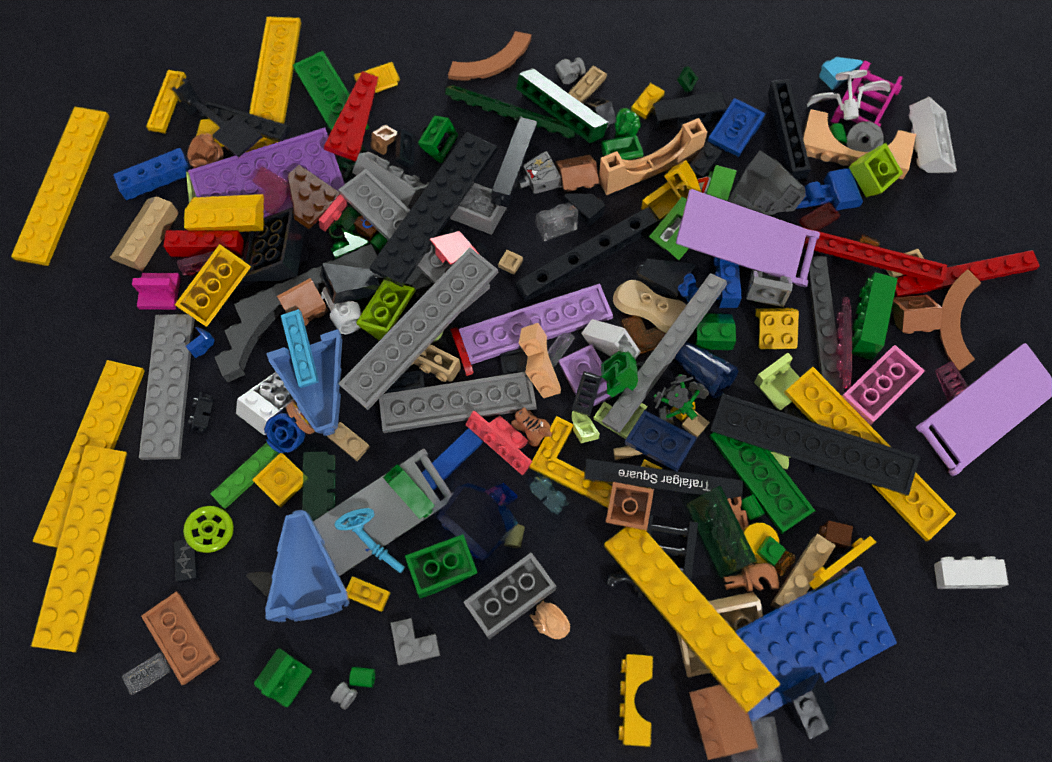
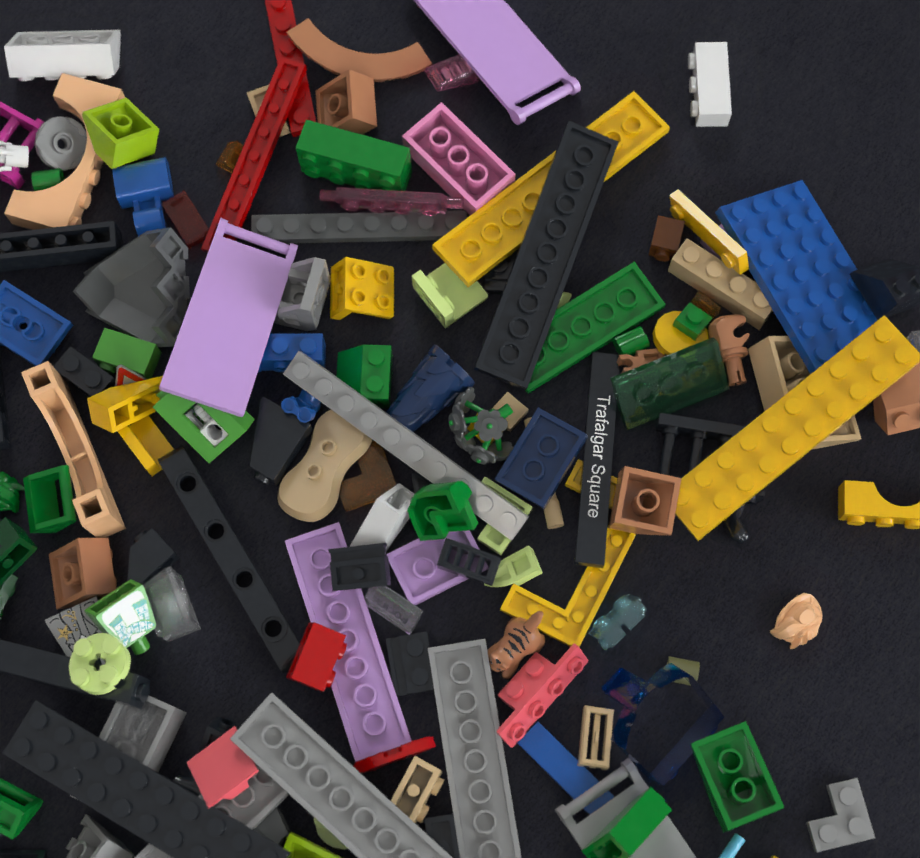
camera: 90 degrees left, 5 degrees up
light grey brick [464,553,556,639] -> none
tan plate [498,250,523,275] -> none
light nougat arch [519,323,561,398] -> none
none -> yellowish green plate [69,633,131,695]
none -> torso [84,579,156,655]
none -> red brick [286,622,347,691]
none -> black plate [328,543,391,591]
none -> tan tile [578,705,614,770]

